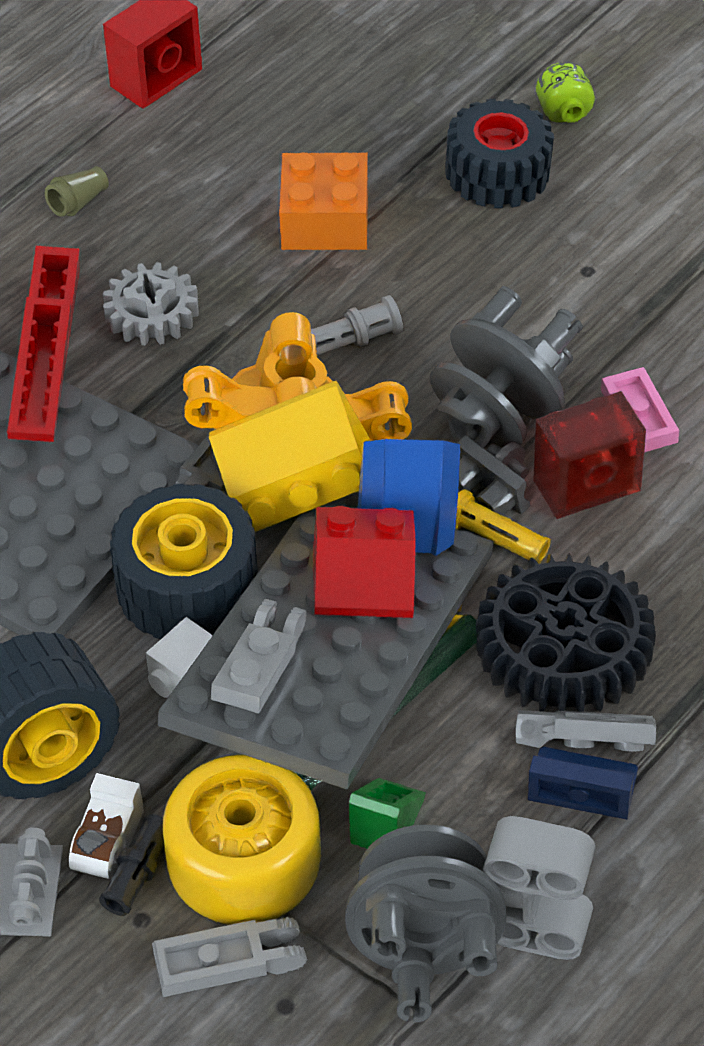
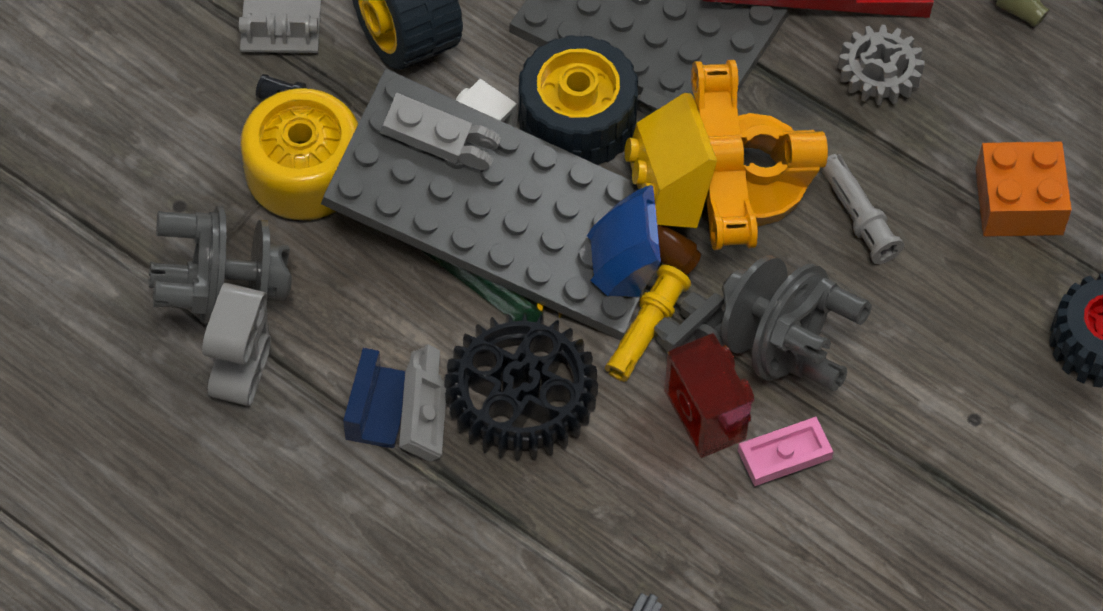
camera: 85 degrees right, 10 degrees up
white leg [69,773,144,879] -> none
light grey hinge [152,917,307,997] -> none
red slope [313,506,416,618] -> none
green slope [349,778,426,849] -> none

